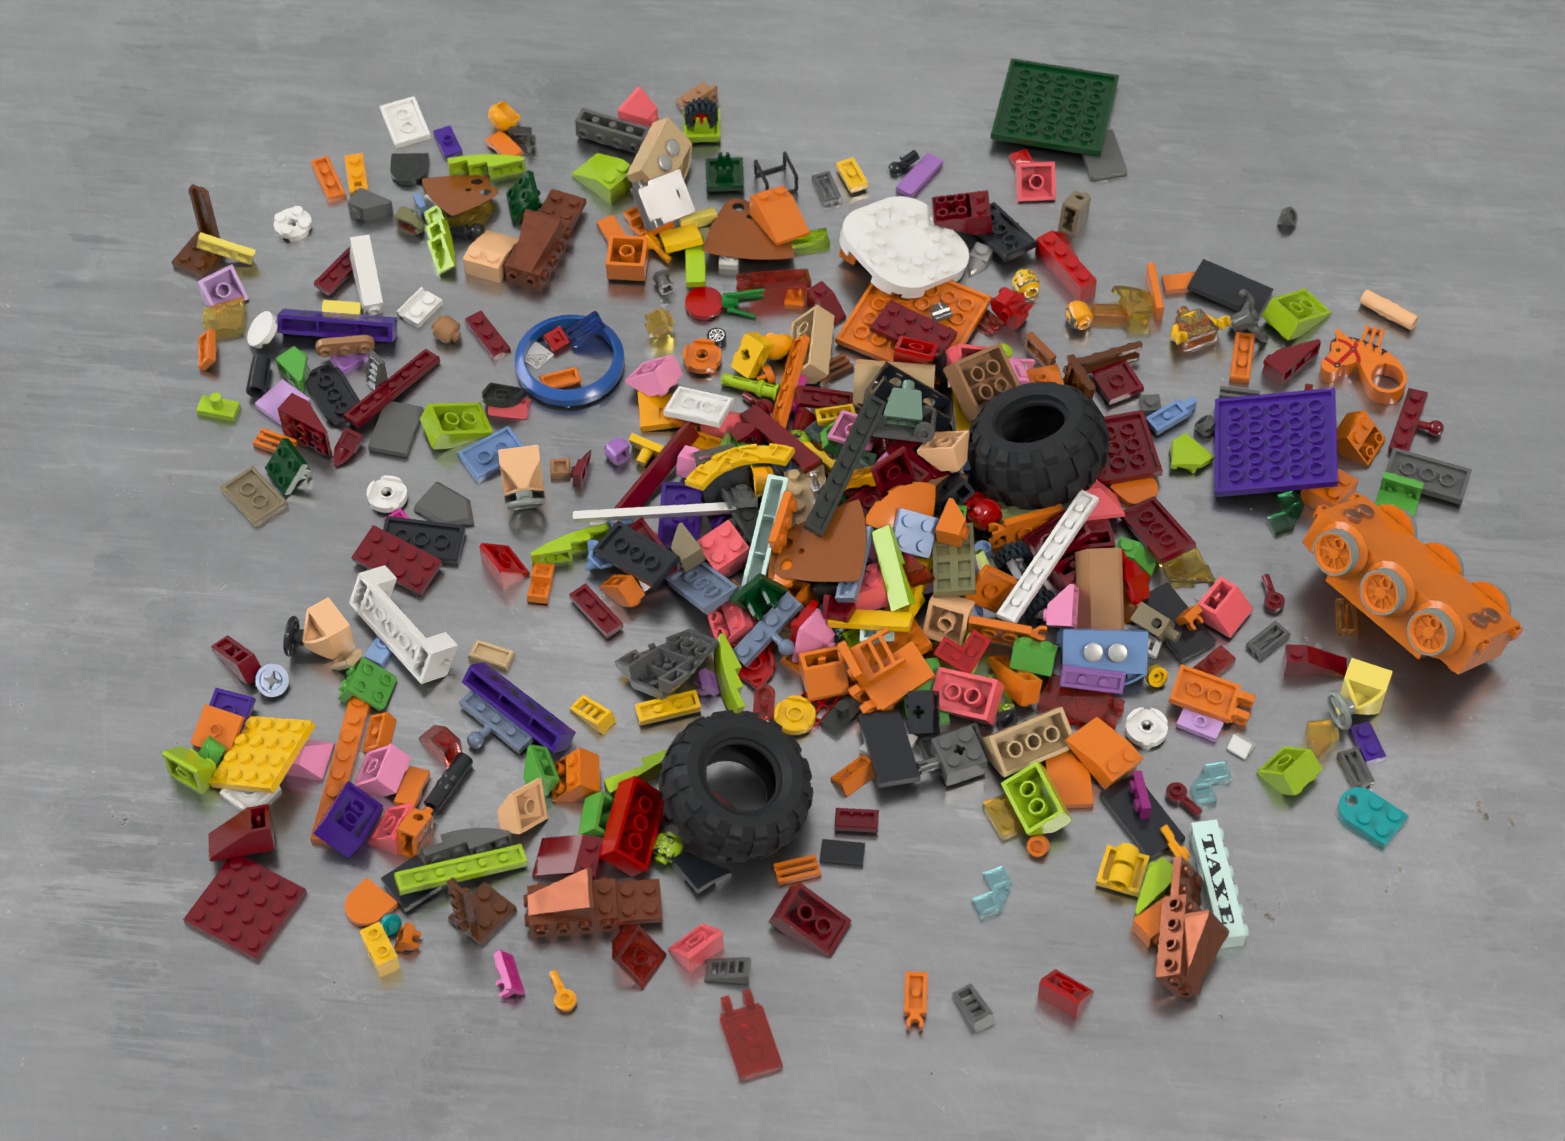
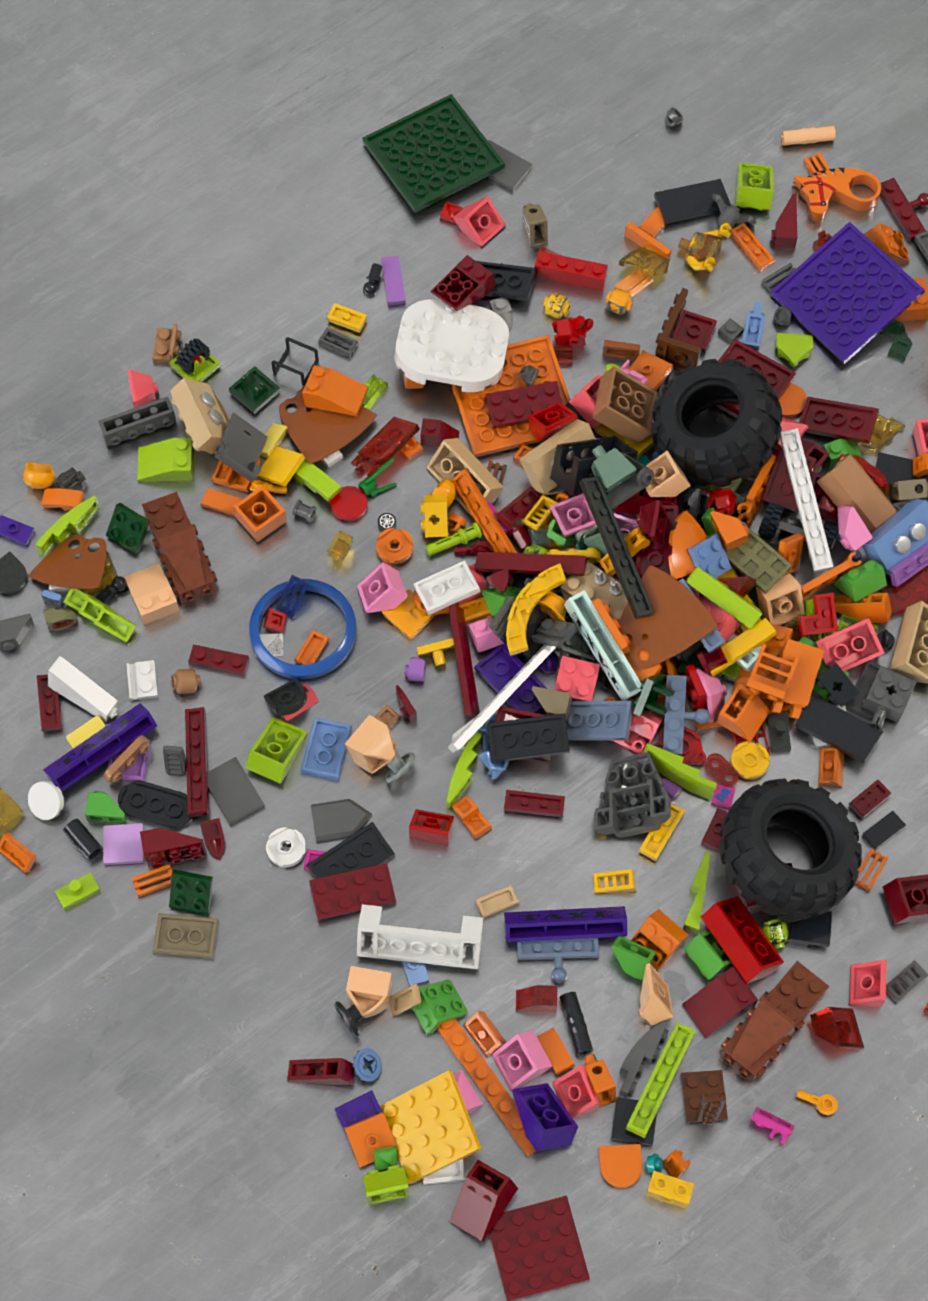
camera: 45 degrees left, 10 degrees up
orange slope [599,574,645,608] -> none

